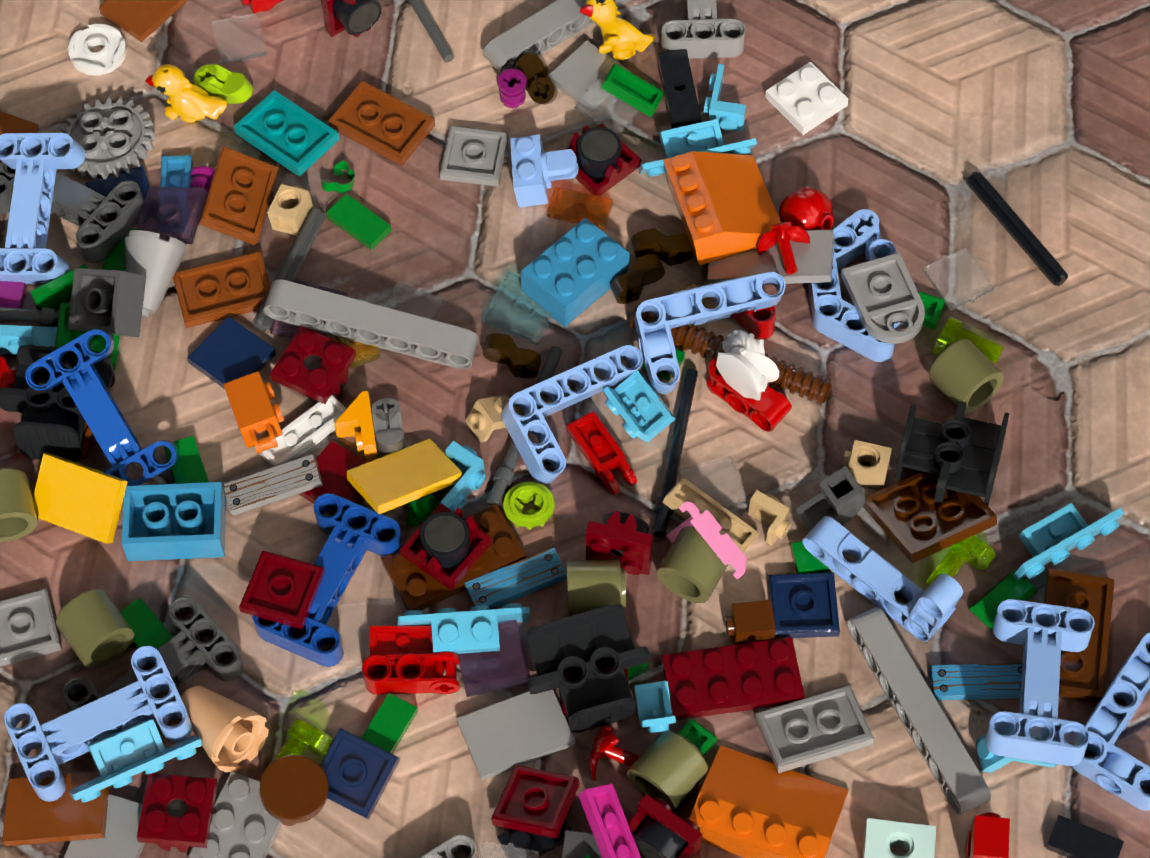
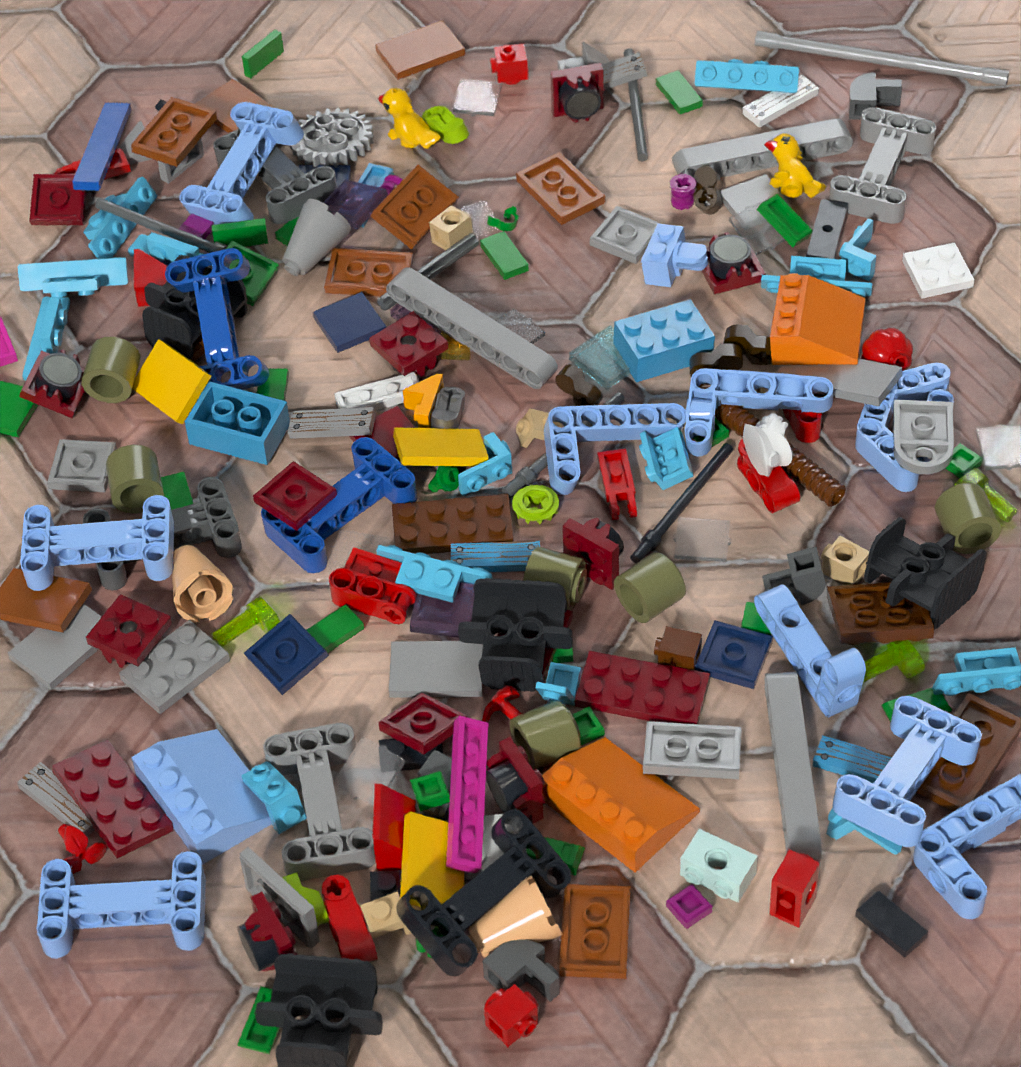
camera: 25 degrees right, 10 degrees down
white tile [67,24,127,76] -> none
dark grey slope [68,268,146,337] -> none
medium azure bracket [69,718,203,803] -> none
orange brick [223,371,284,454] -> none
teal plate [234,90,340,177] -> none
reddish brown tile [259,755,329,826] -> none
piece [400,503,492,591] -> none
clear orange plate [547,186,613,230] -> none
tan tile [663,477,760,554] -> none
bright pink piece [666,502,747,579] -> none
tan bracket [749,490,791,546] -> none
red plant [757,222,810,275] -> none

